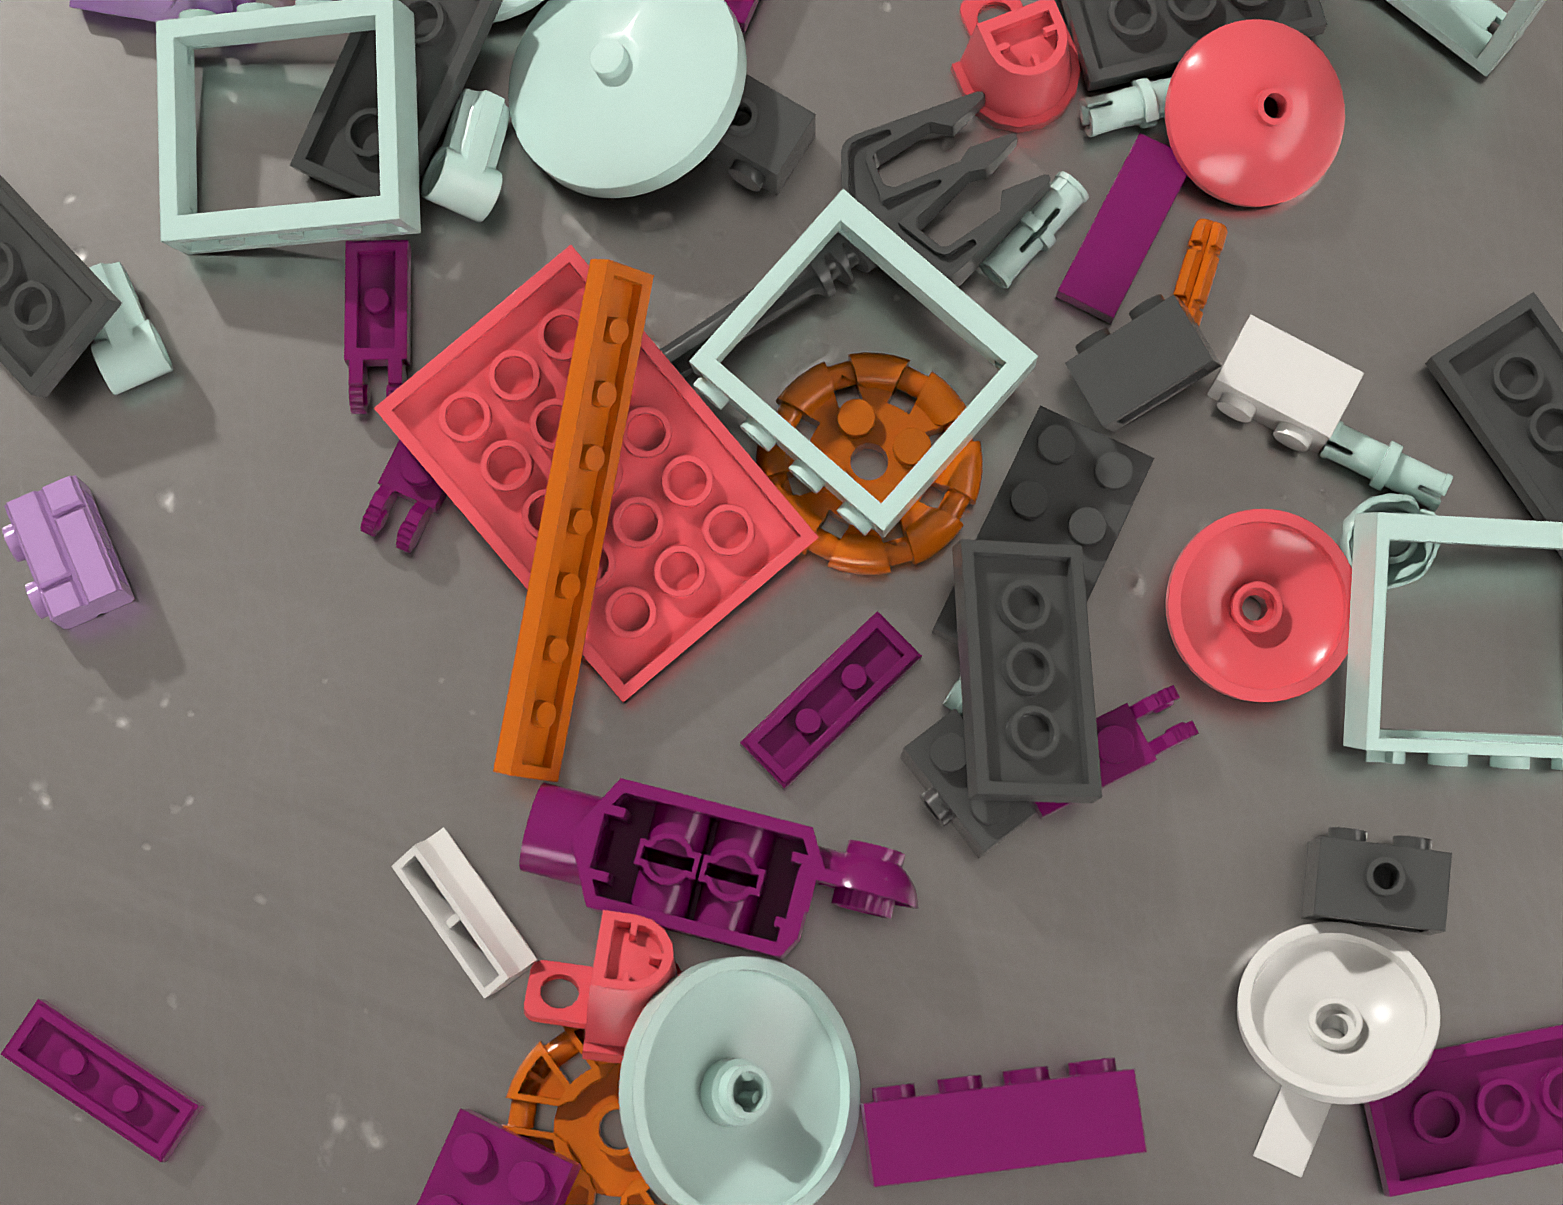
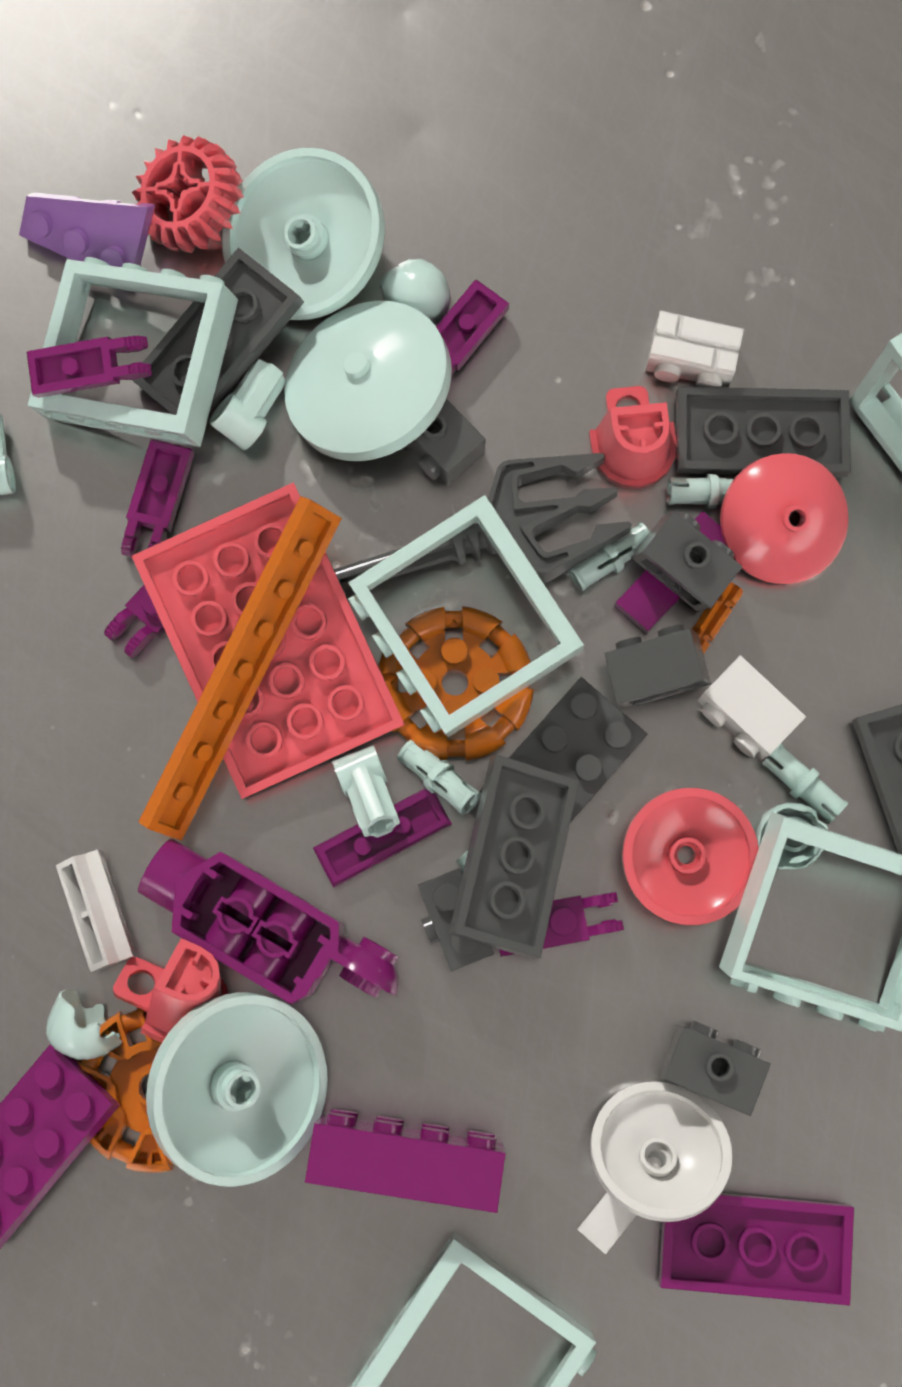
camera: 15 degrees right, 0 degrees up
none -> magenta hinge [26,335,152,398]
none -> light aqua hair [46,989,122,1060]
none -> light aqua piece [332,745,400,838]
none -> light aqua pin [397,740,481,815]
none -> dark grey brick [631,510,743,612]

